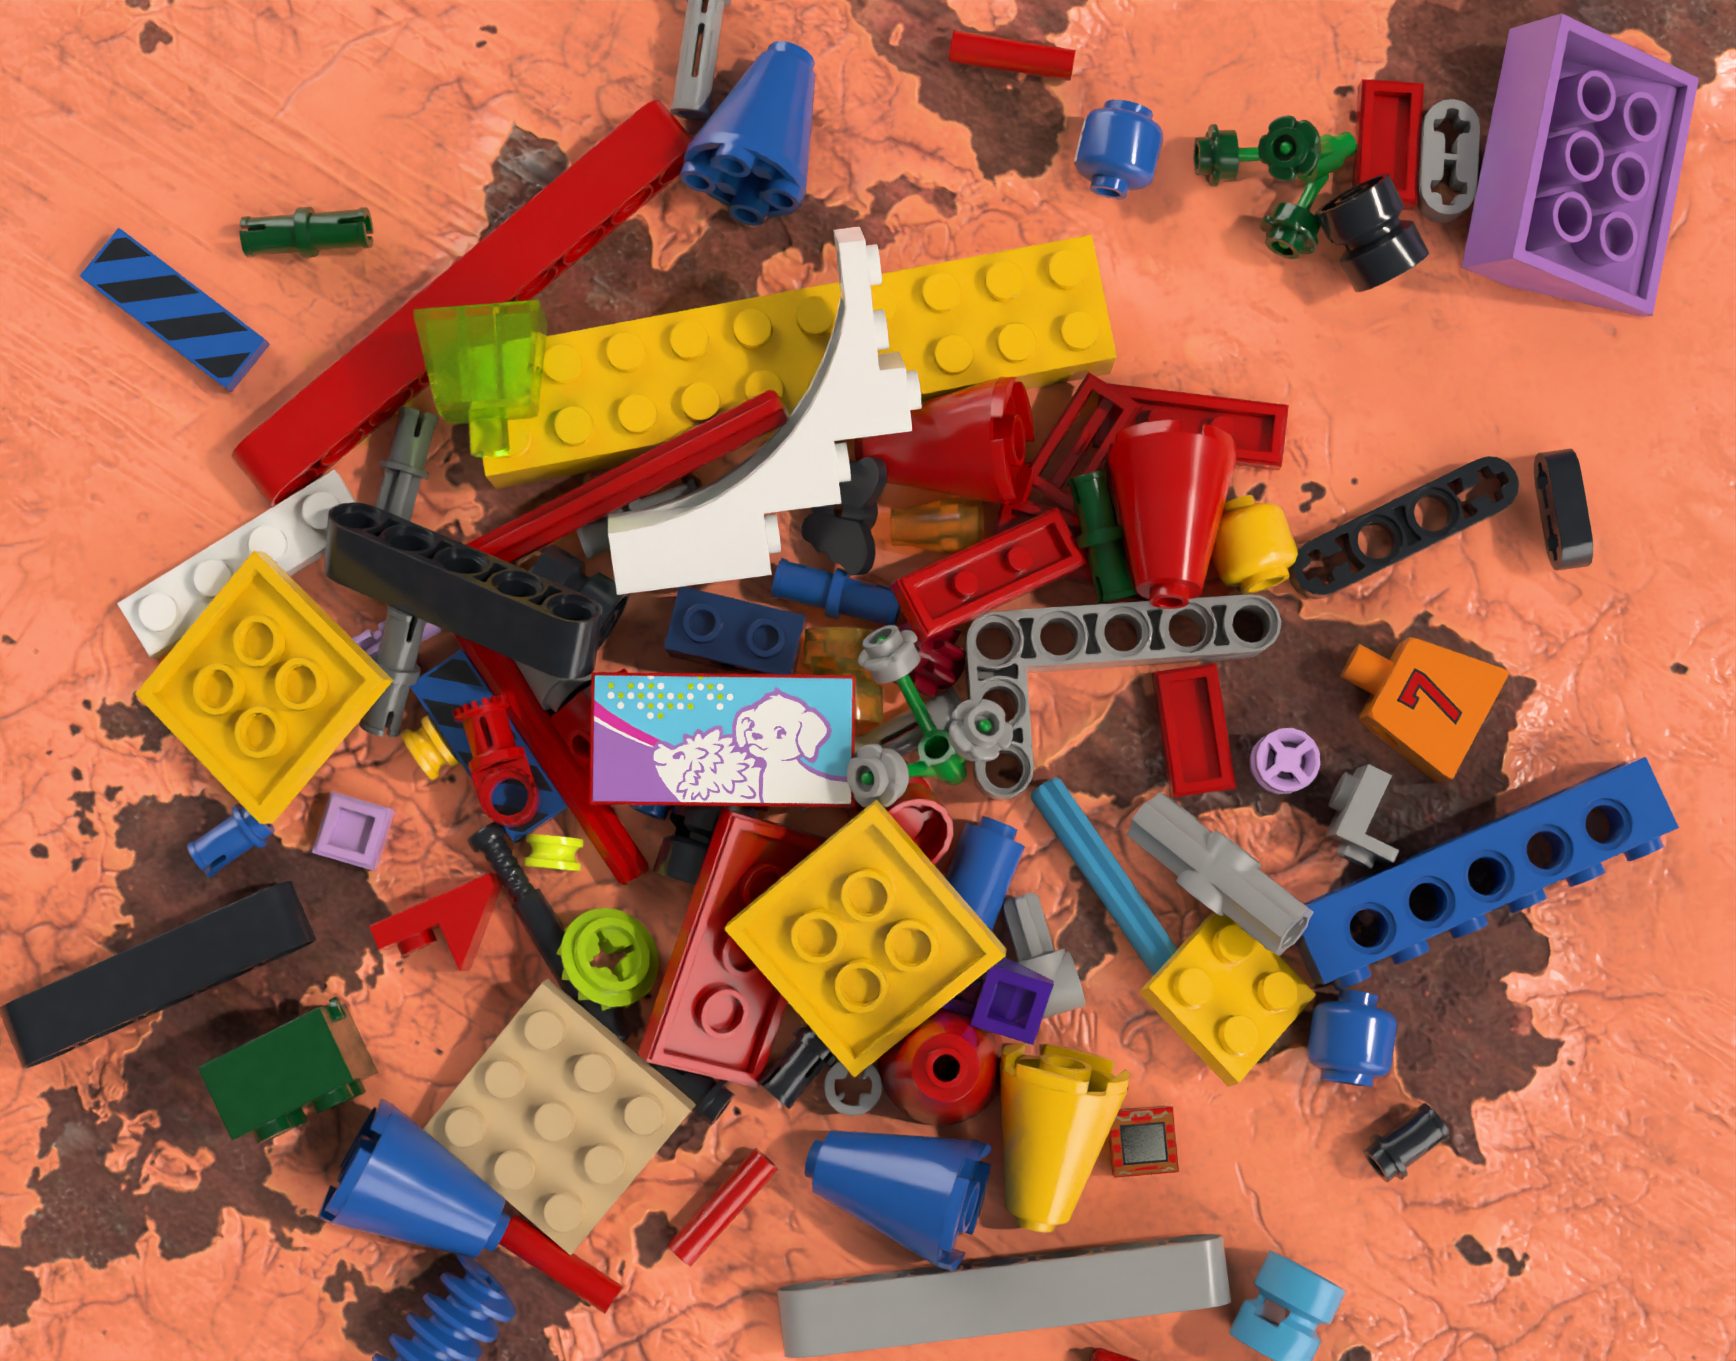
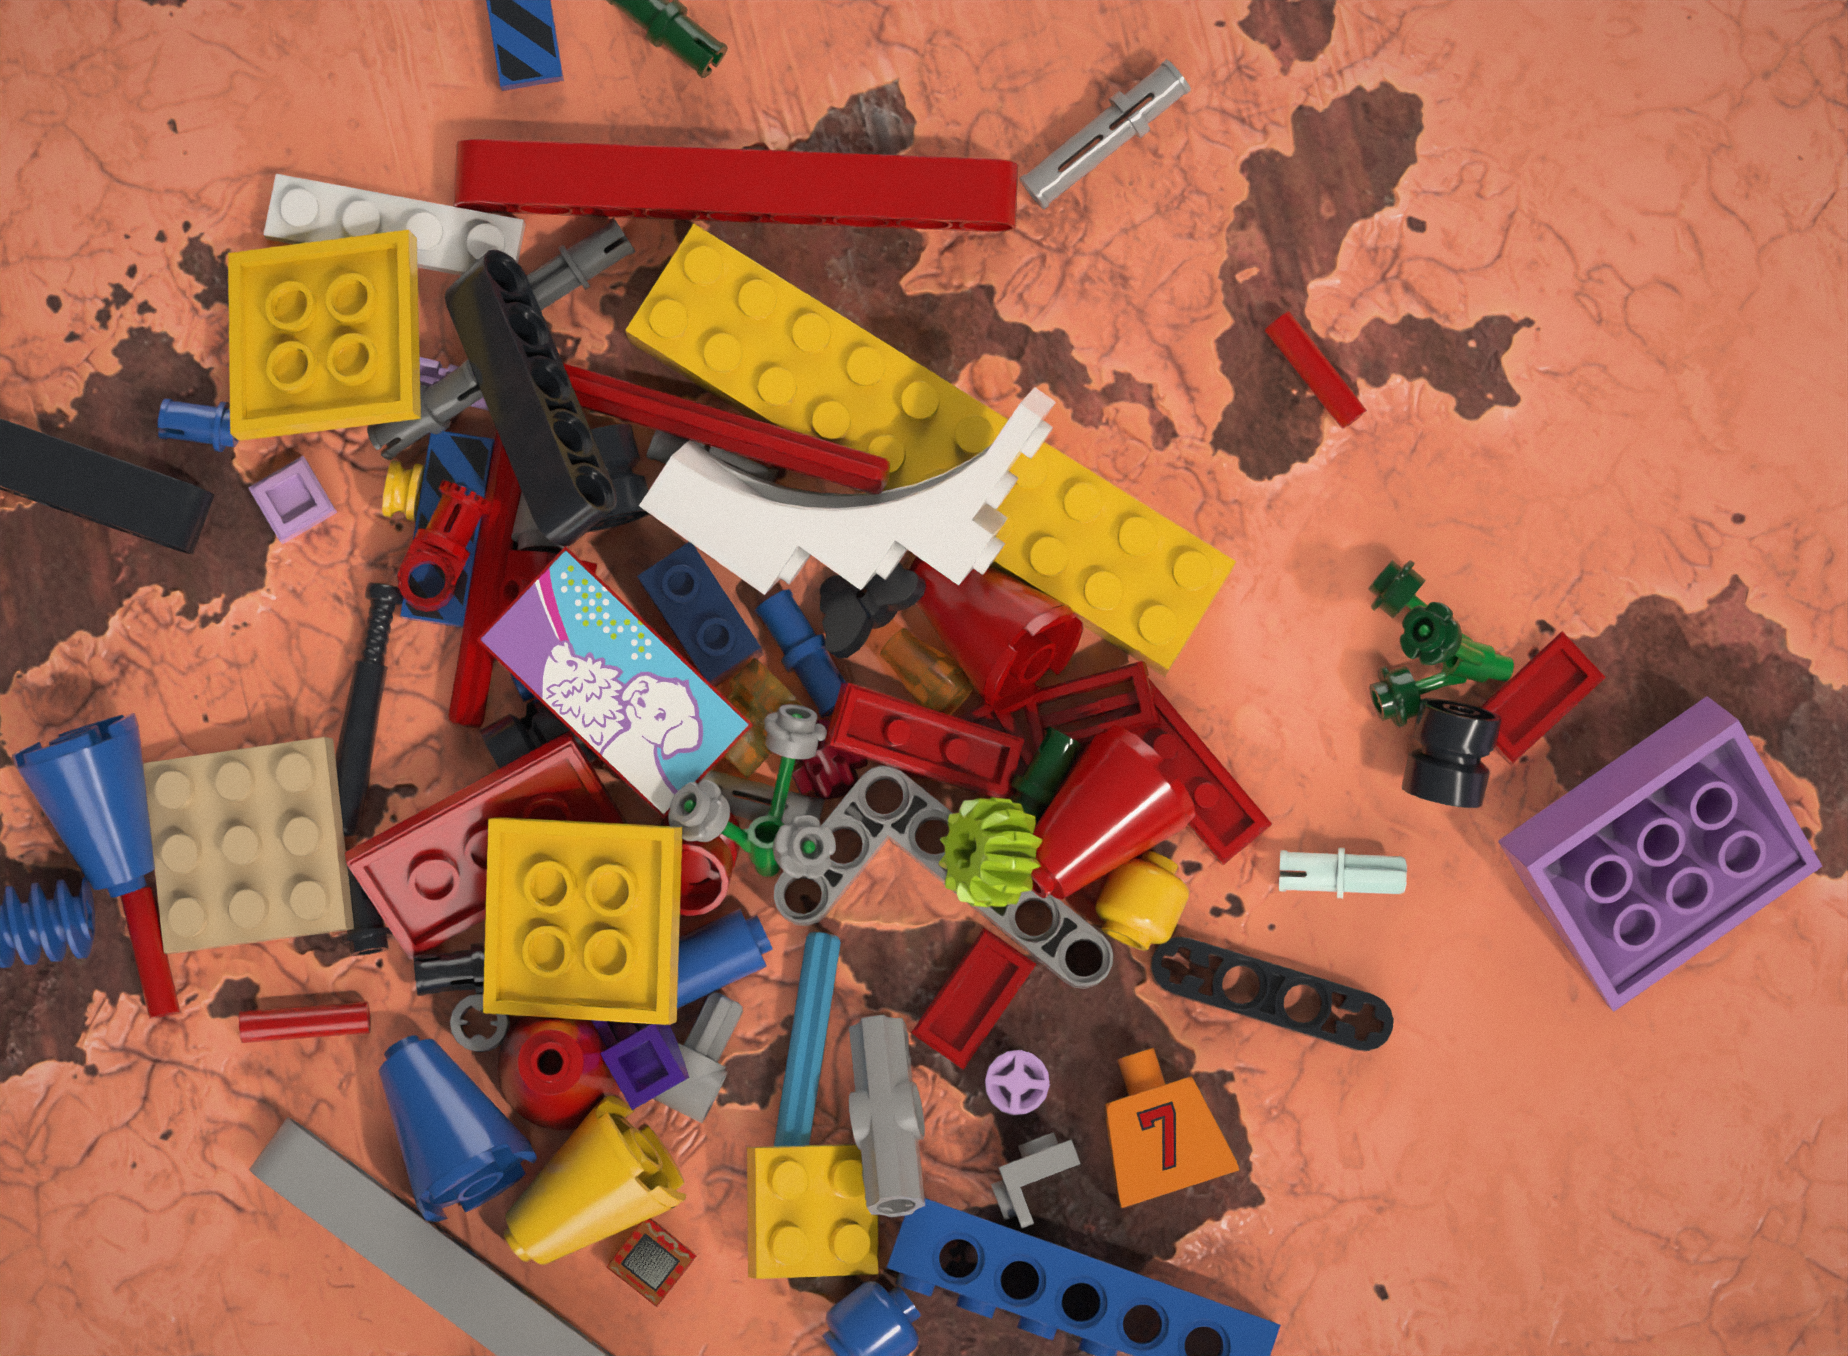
camera: 45 degrees right, 0 degrees up
dark green brick [197,997,378,1144] -> none
red slope [369,873,503,971] -> none
clear neon green torso [414,300,548,457] -> none
neon yellow bush [523,834,584,872] -> none
lime gear [556,908,659,1011] -> none
blue cone [680,41,816,226] -> none
blue head [1074,99,1163,199] -> none
light grey beam [1416,99,1480,223] -> none
black beam [1534,448,1593,571] -> none
none -> lime gear [938,797,1043,907]
none -> light aqua axle [1279,848,1407,899]

